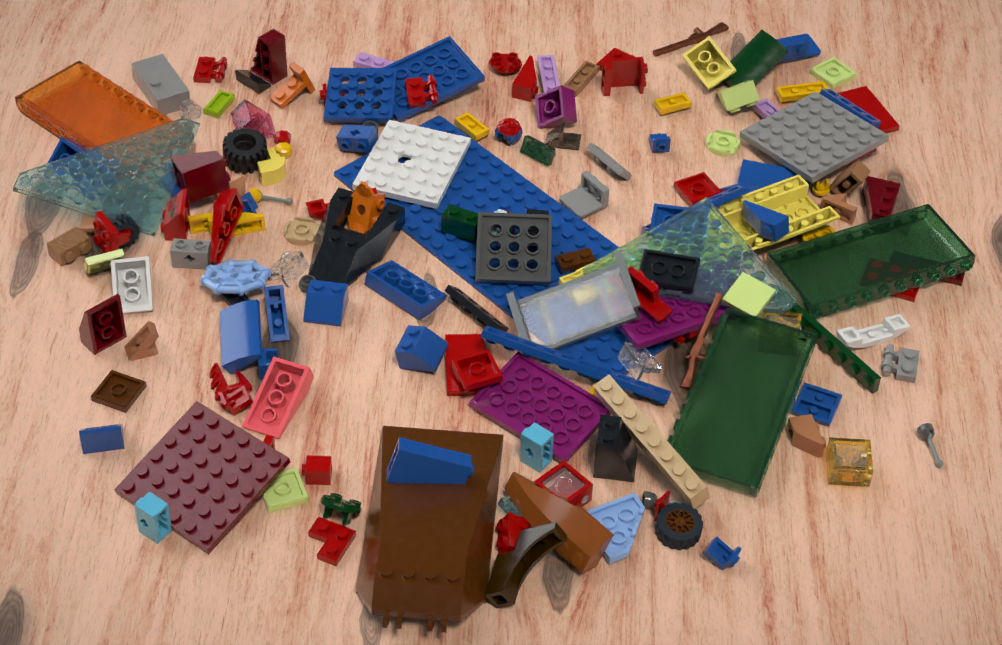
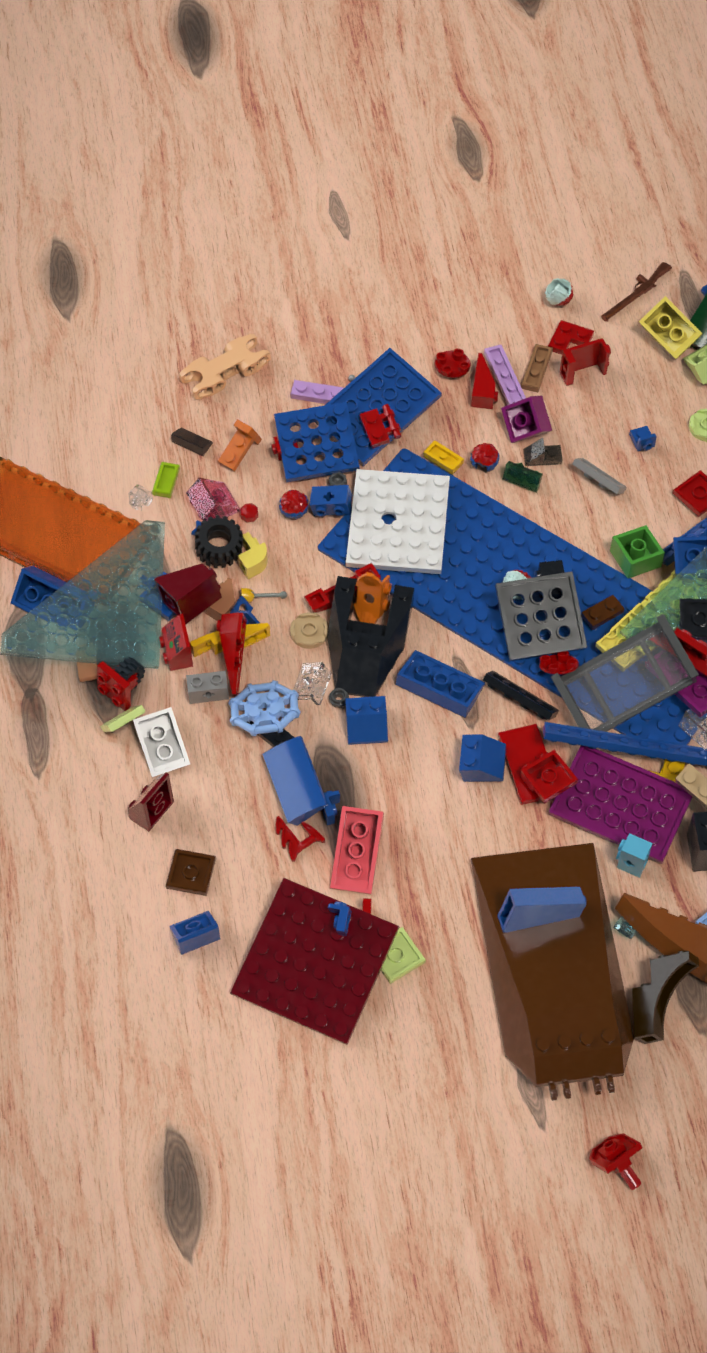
camera: 10 degrees left, 15 degrees up
medium nougat brick [47,226,92,266] -> none
nougat slope [124,321,159,361] -> none
light grey brick [131,54,191,117] -> none
medium azure brick [134,492,172,544] -> none
red plate [193,56,228,83] -> none
red bracket [218,385,253,415] -> none
dark red wedge [250,29,288,85] -> none
blue slope [264,285,290,343] -> none
yellow tile [275,142,292,158] -> none
red brick [302,455,332,485] -> none
red plate [308,516,356,566] -> none
dark green plate [320,493,362,525] -> none
dark green slope [441,204,478,242] -> none
red bracket [496,512,530,554] -> none
piece [534,460,593,507] -> none
light grey bracket [559,171,609,219] -> none
yellow plate [654,92,692,115] -> none
none -> light nougat piece [179,334,271,400]
none -> red piece [279,490,309,519]
none -> blue bracket [328,902,352,936]
none -> red dish [539,651,579,674]
none -> light aqua piece [545,278,574,306]
none -> bright green brick [610,525,665,578]

